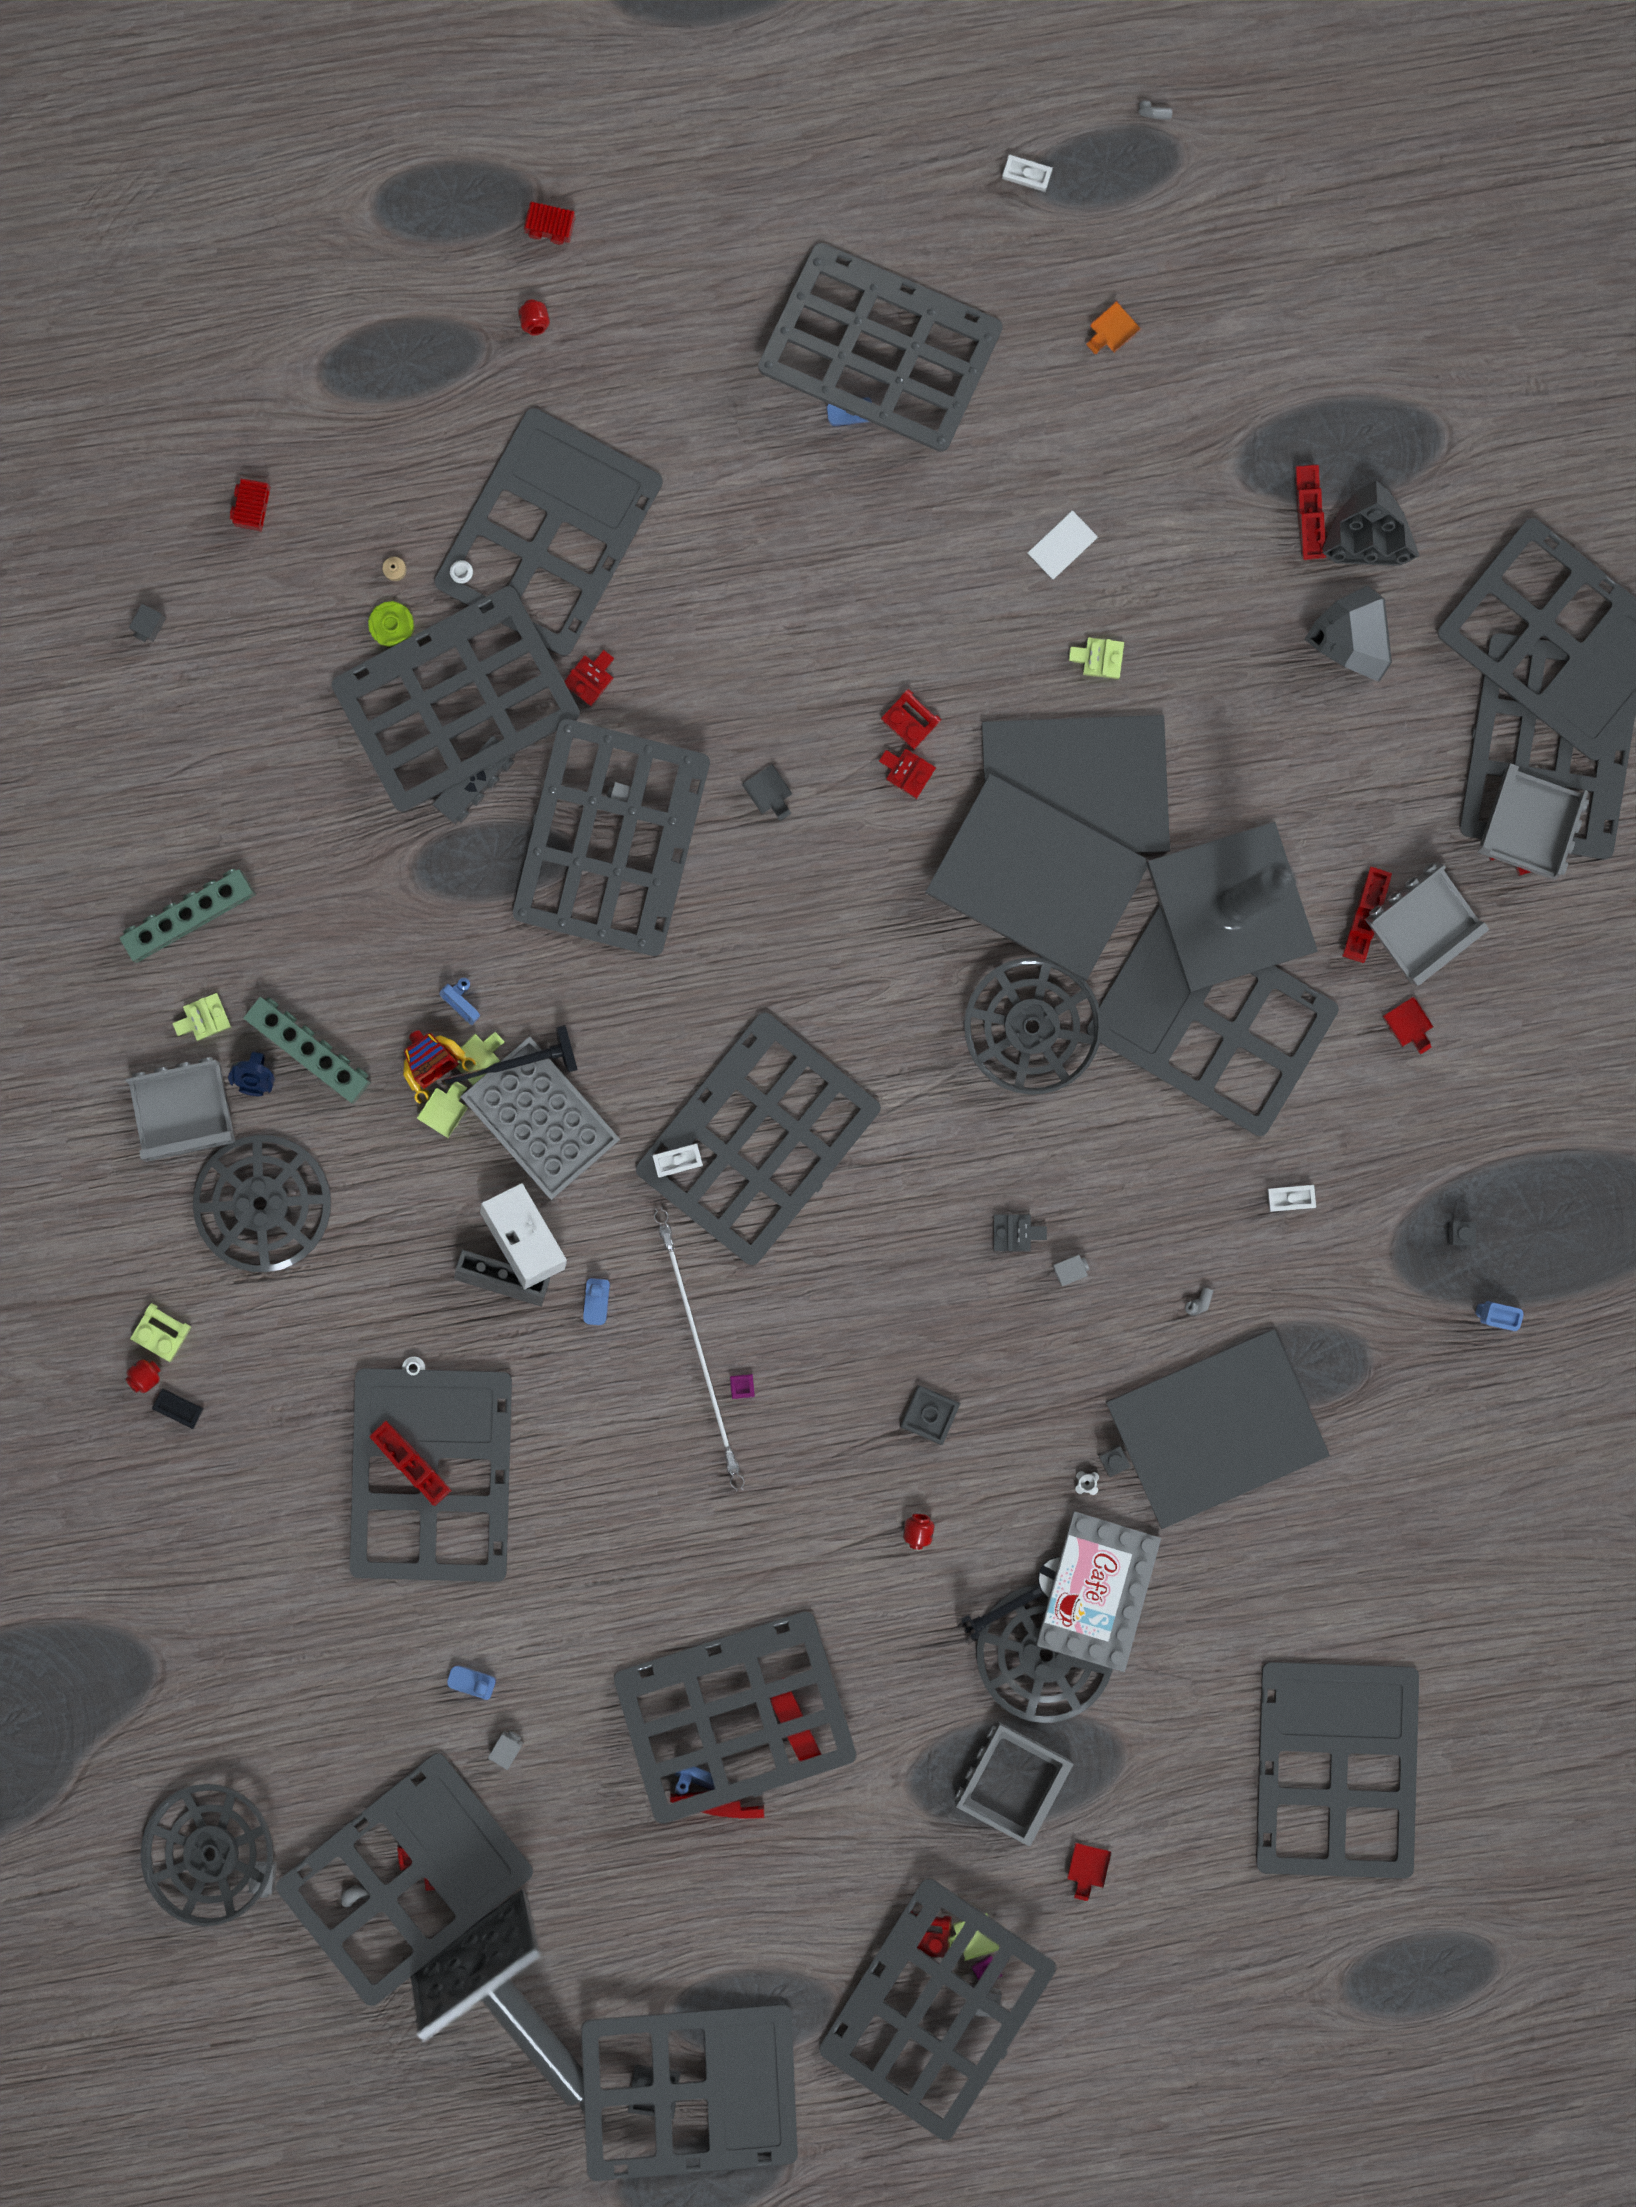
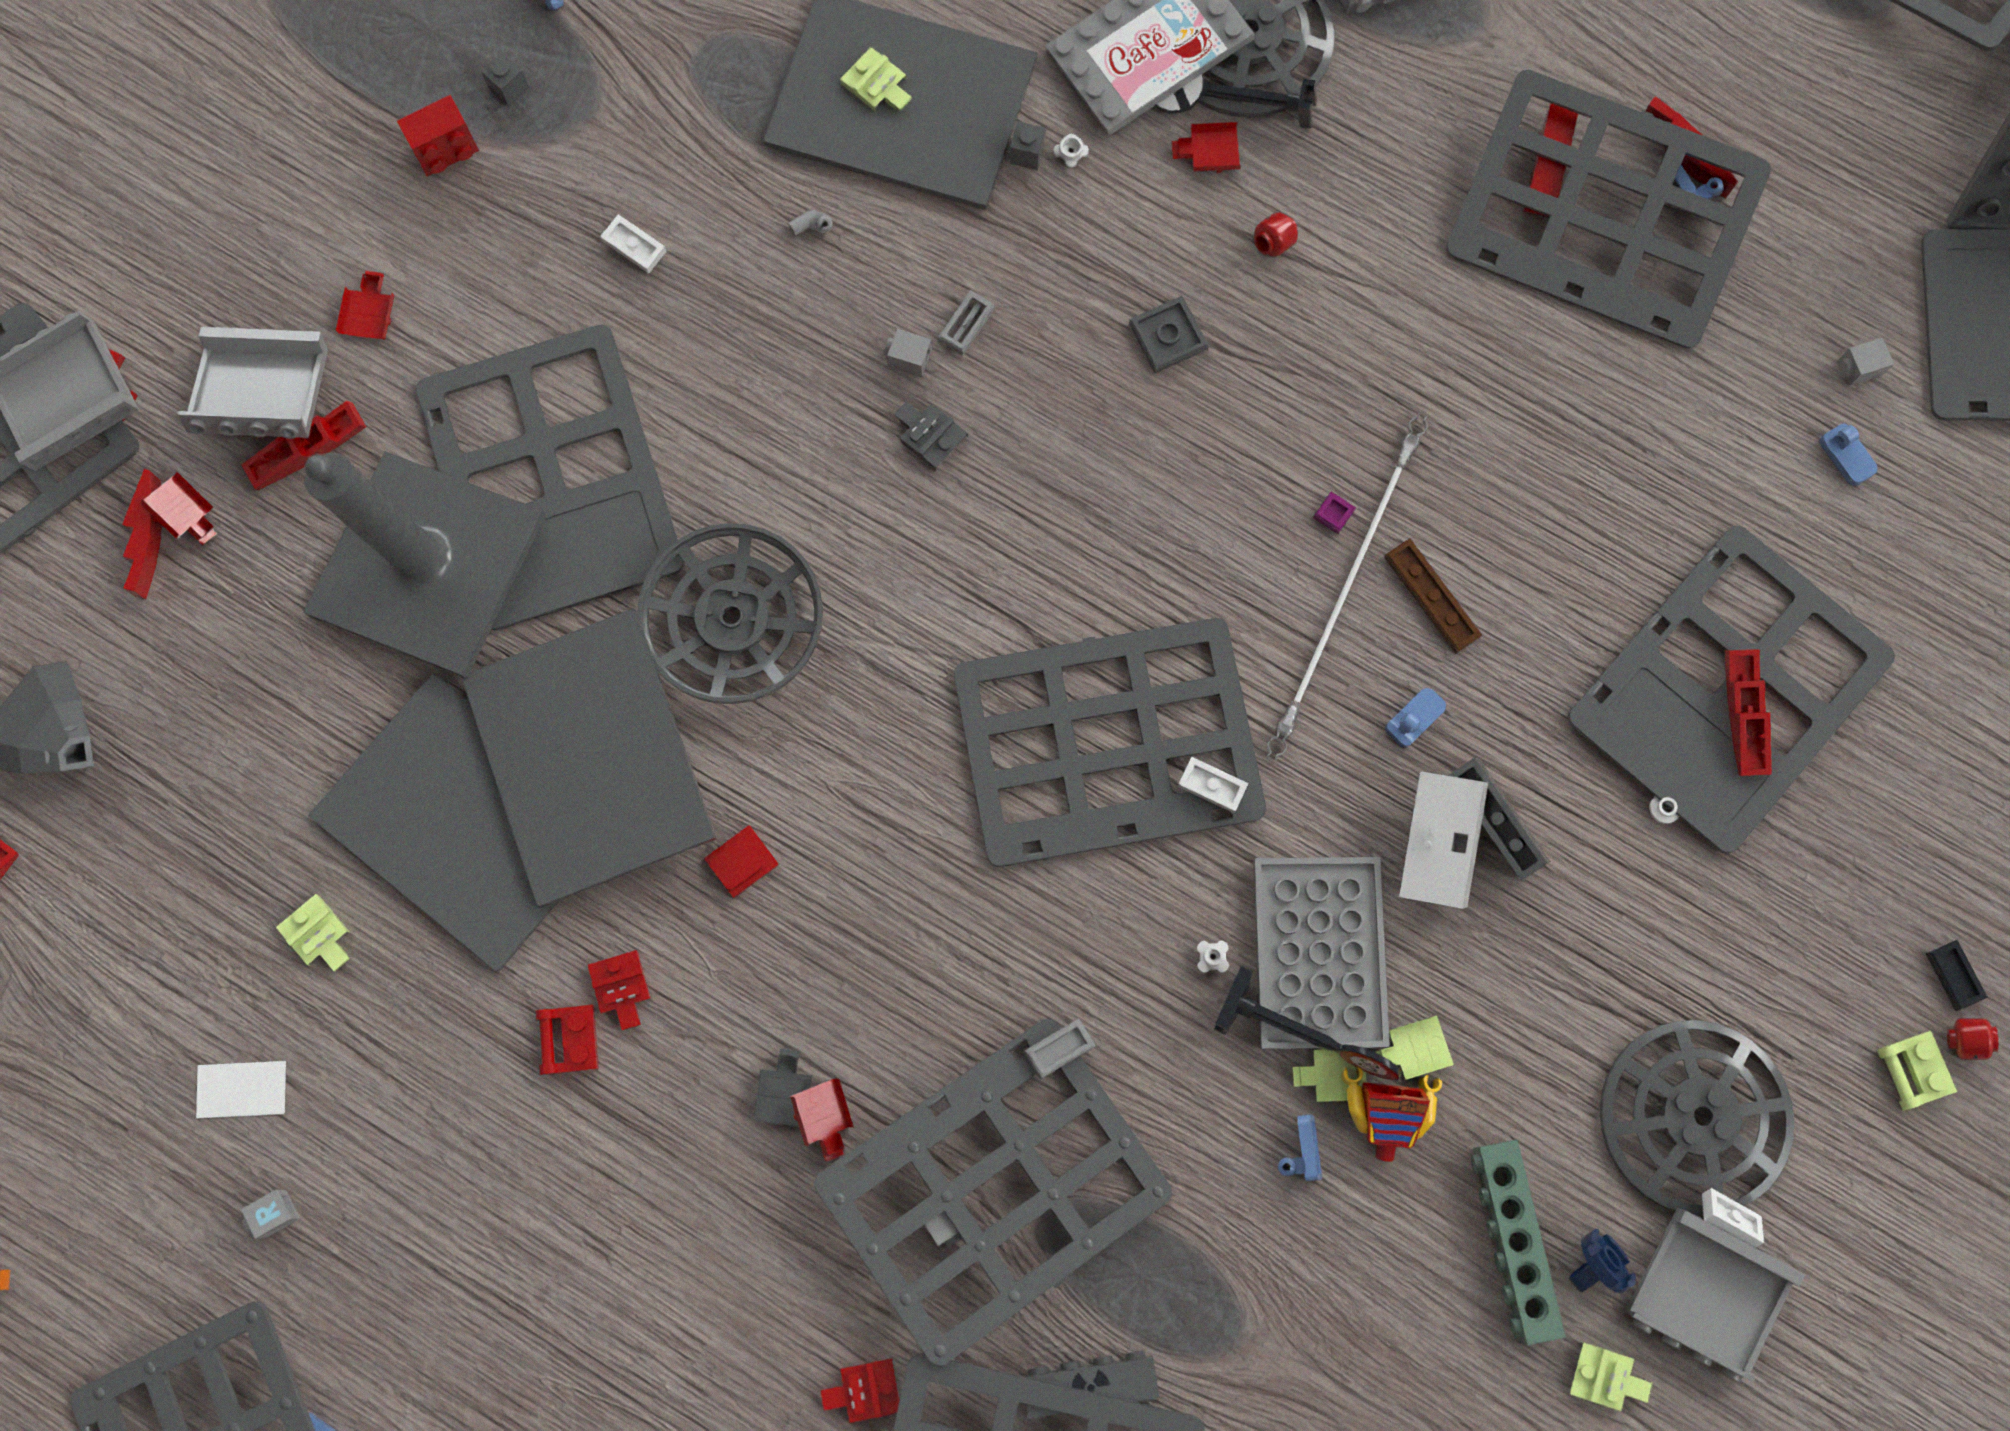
camera: 135 degrees left, 10 degrees down
none -> red slope [122,469,162,600]
none -> piece [140,472,217,545]
none -> light grey brick [241,1190,301,1239]
none -> red piece [397,95,479,176]
none -> red piece [704,825,779,898]
none -> piece [790,1078,854,1162]
none -> yellowish green piece [840,47,912,112]
none -> light grey tile [938,290,995,355]
none -> light grey tile [1024,1019,1096,1080]
none -> red piece [1171,122,1241,173]
none -> white plate [1197,941,1229,973]
none -> reddish brown tile [1384,538,1482,654]
none -> white plate [1702,1188,1764,1248]

